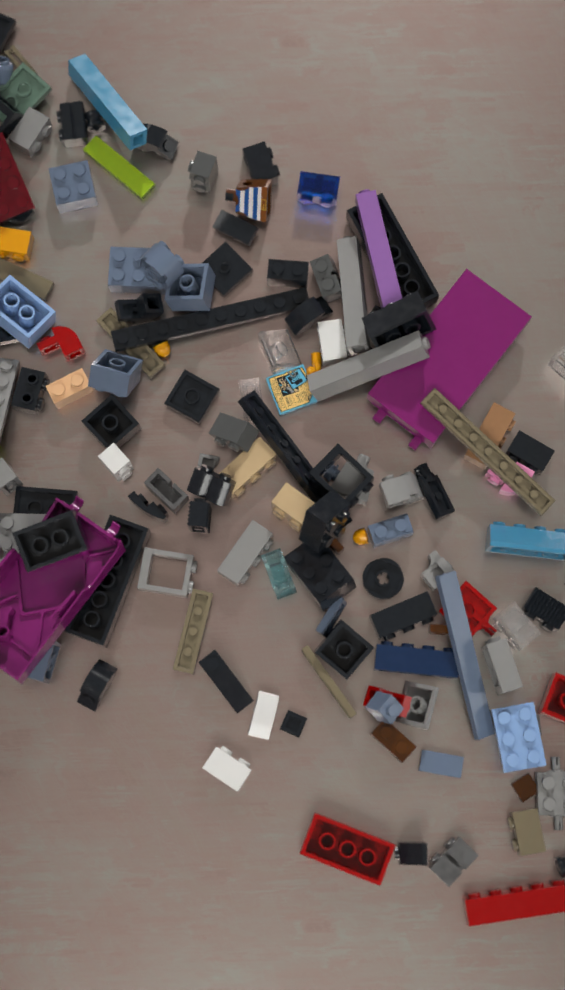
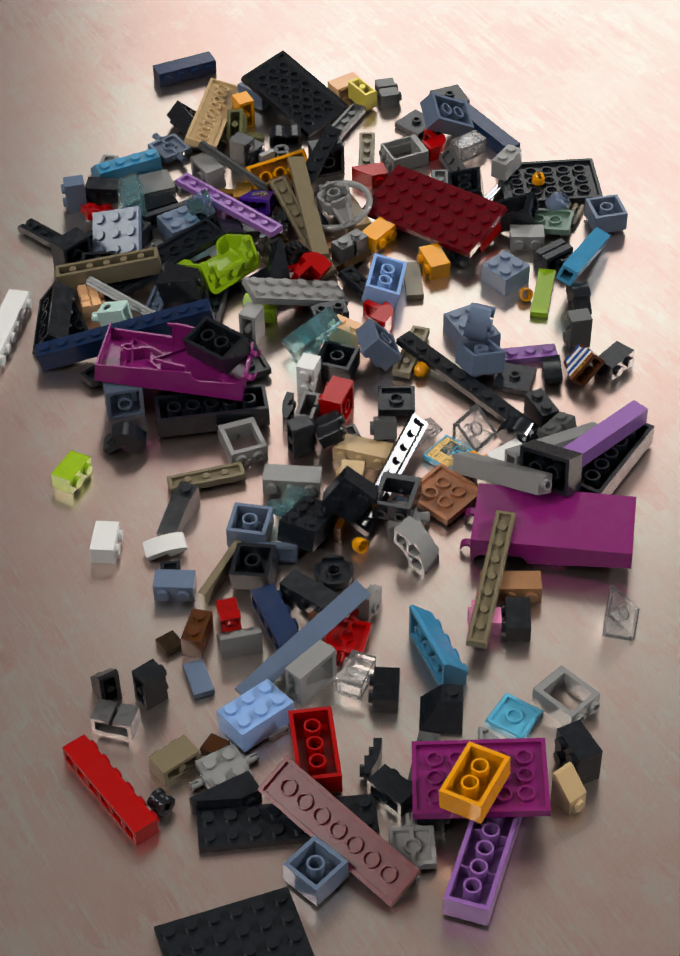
camera: 60 degrees right, 35 degrees down
black brick [114,293,164,324] -> none
clear blue brick [297,171,340,207] -> none
red brick [299,813,395,886] -> none
sand blue brick [365,691,404,725] -> none
sand blue brick [367,513,414,548] -> none
black hinge [414,463,455,519] -> none
none -> lime brick [51,450,93,494]
none -> black brick [132,659,169,711]
none -> sand blue brick [153,569,197,602]
none -> dark brown tile [155,630,181,657]
none -> sand blue brick [226,502,274,547]
none -> clear light blue brick [281,306,342,358]
none -> red brick [318,376,354,425]
none -> nougat plate [403,463,479,526]
none -> medium lavender plate [502,343,558,364]
none -> light orange hinge [518,287,533,302]
none -> sand blue brick [584,194,628,233]

